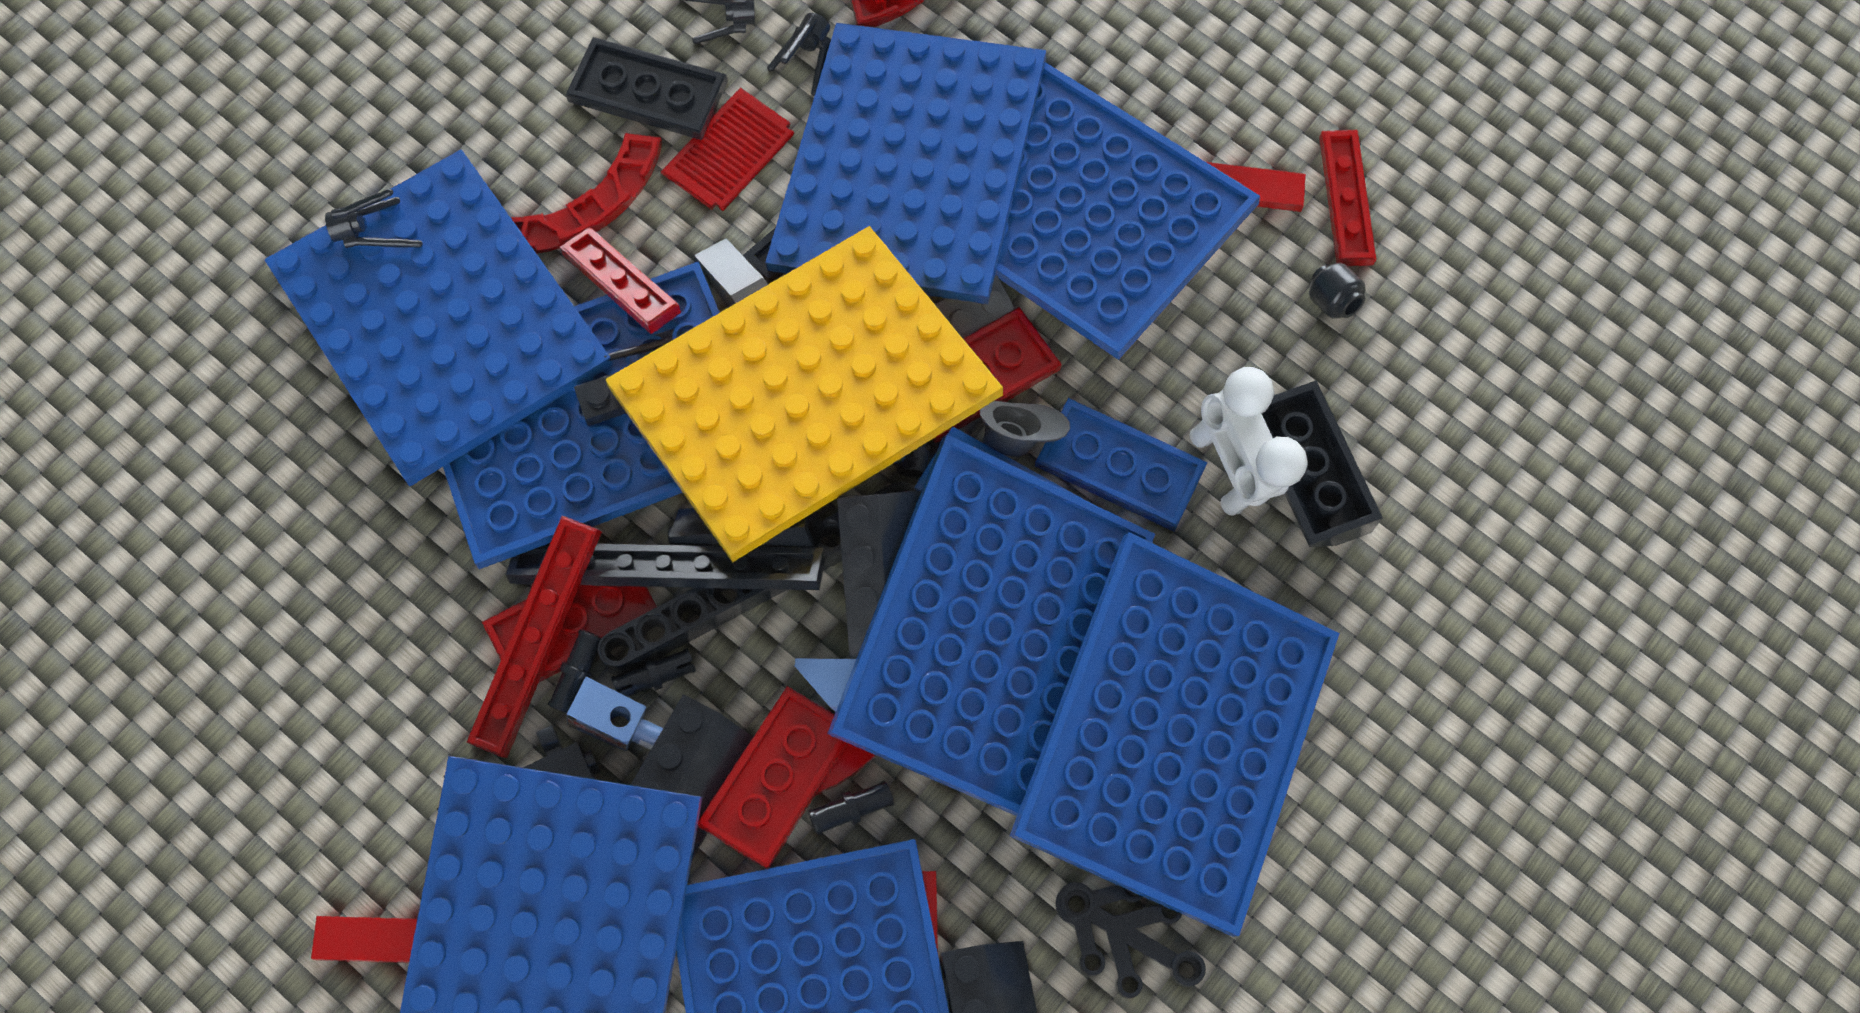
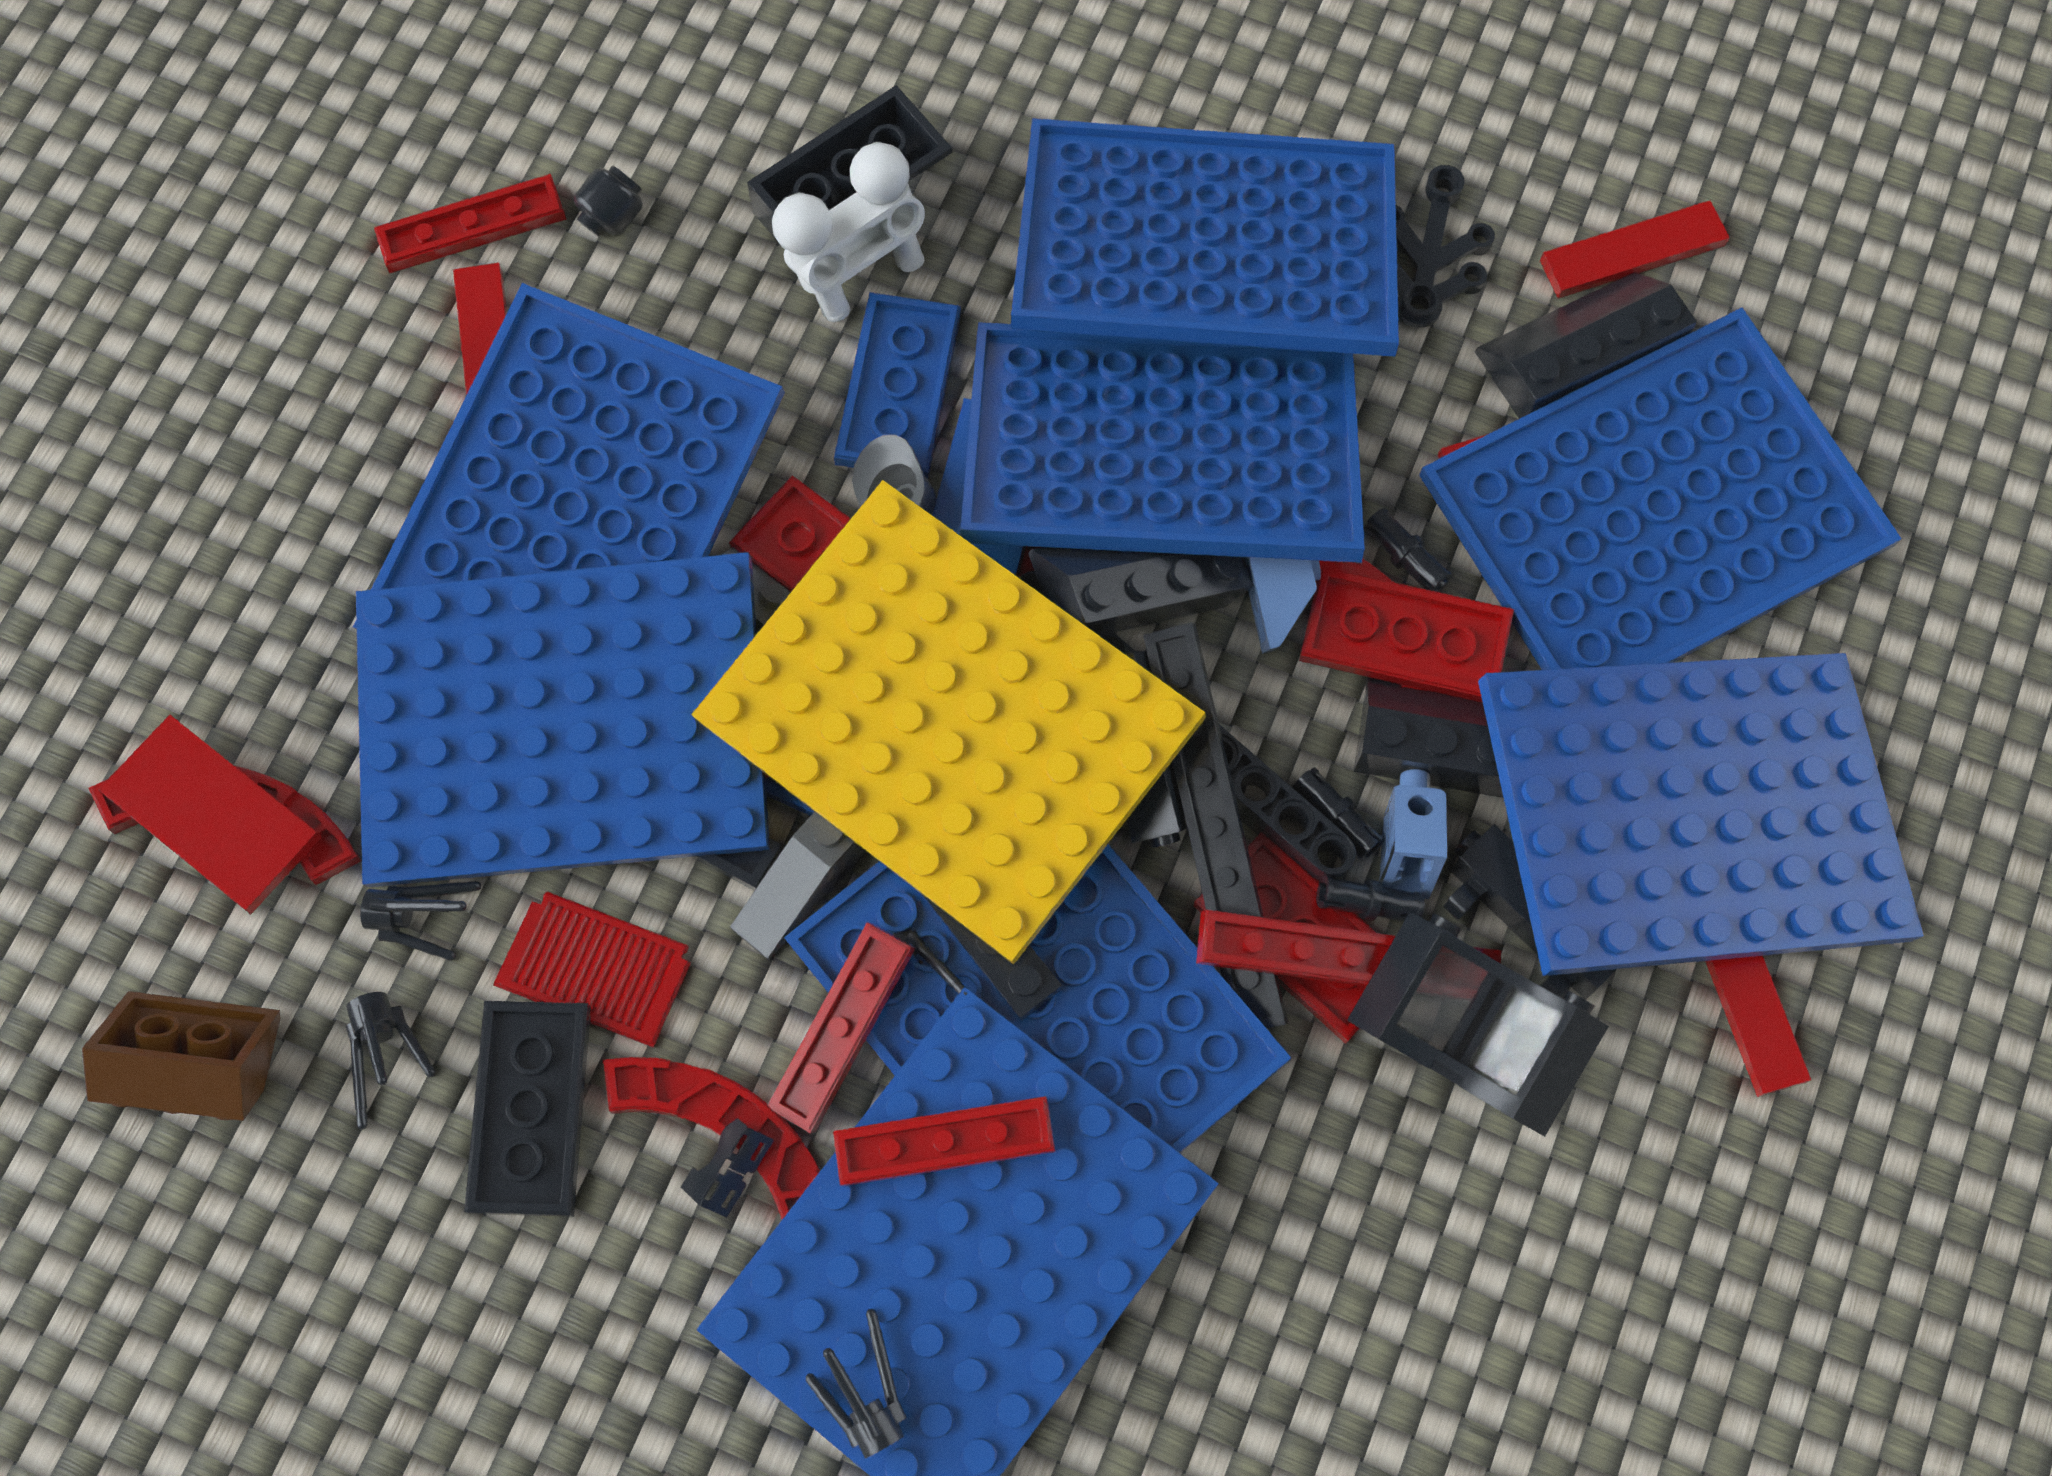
camera: 105 degrees left, 0 degrees up
none -> black piece [681,1118,774,1218]
none -> red tile [833,1096,1056,1186]
none -> black window [1347,912,1609,1137]

